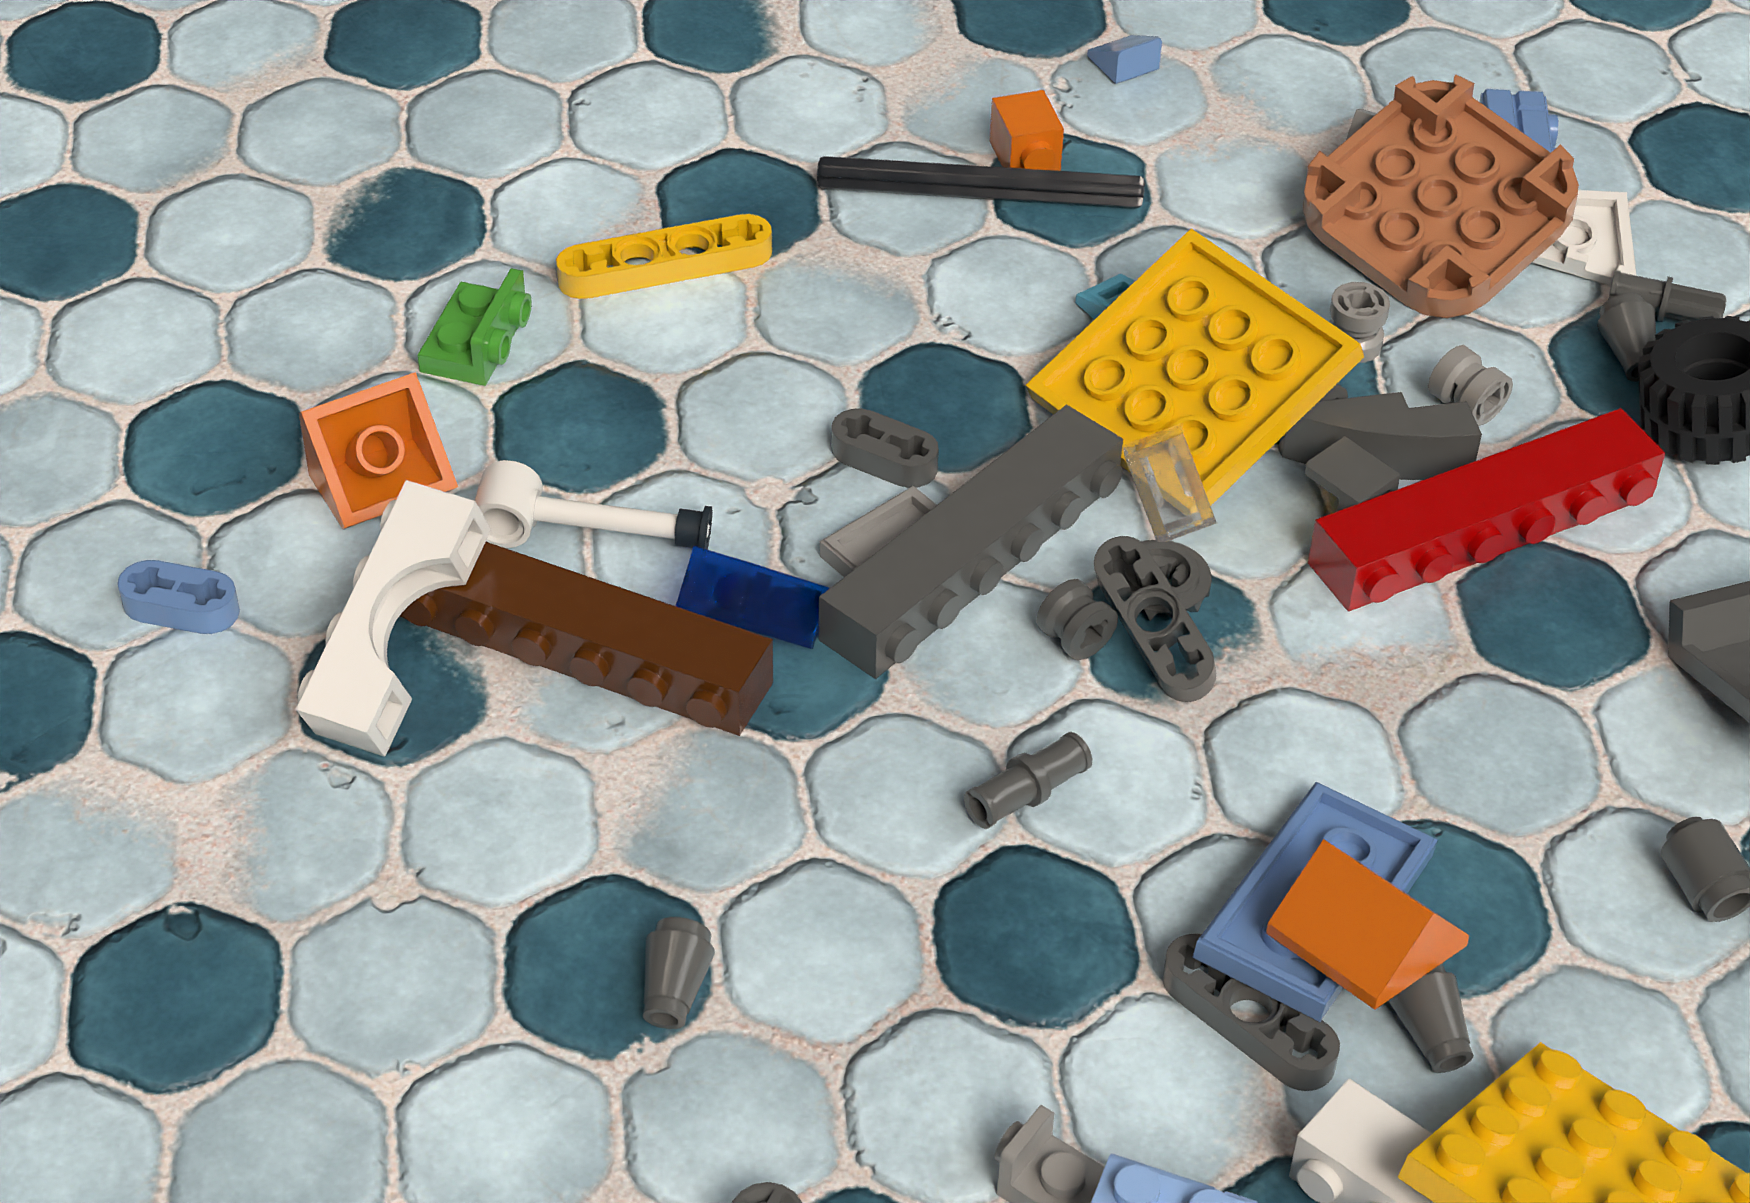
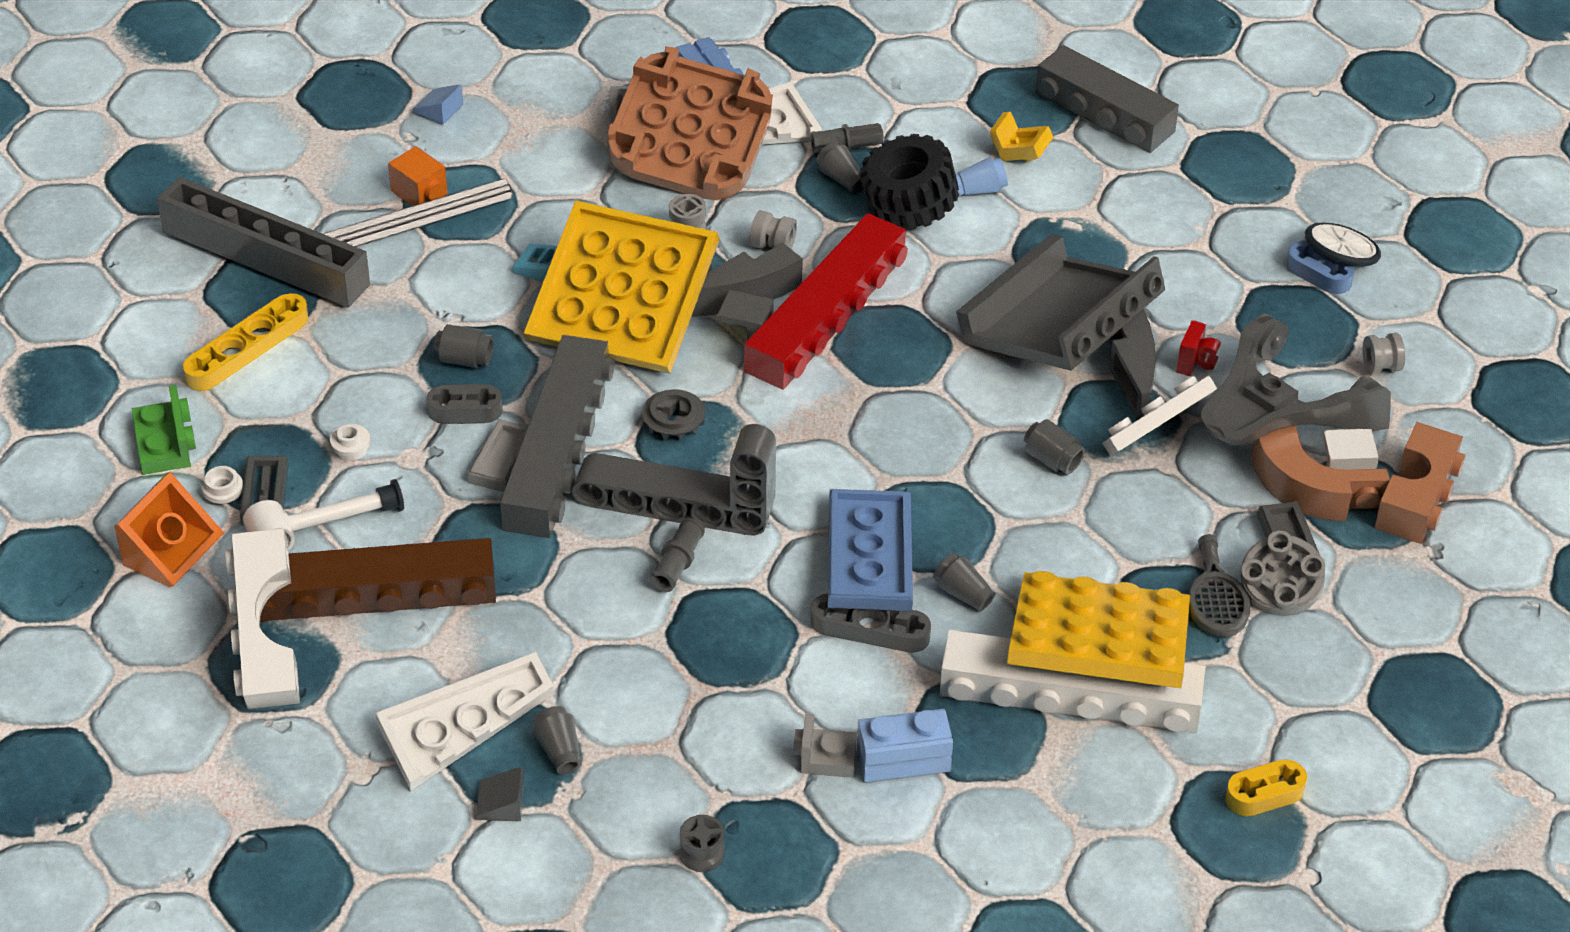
camera: 30 degrees left, 0 degrees up
medium blue beam [117,560,240,634] -> none
clear blue slope [676,546,830,649] -> none
dark grey wheel [1036,579,1118,660] -> none
dark grey beam [1094,536,1216,702] -> none
clear slope [1123,424,1217,542] -> none
orange slope [1266,839,1469,1010] -> none
none -> dark grey brick [157,177,370,308]
none -> white plate [202,466,243,504]
none -> dark grey tile [240,456,289,525]
none -> white plate [330,424,371,461]
none -> white wing [376,652,554,792]
none -> dark grey brick [434,324,494,369]
none -> dark grey slope [476,767,525,821]
none -> dark grey beam [572,424,776,536]

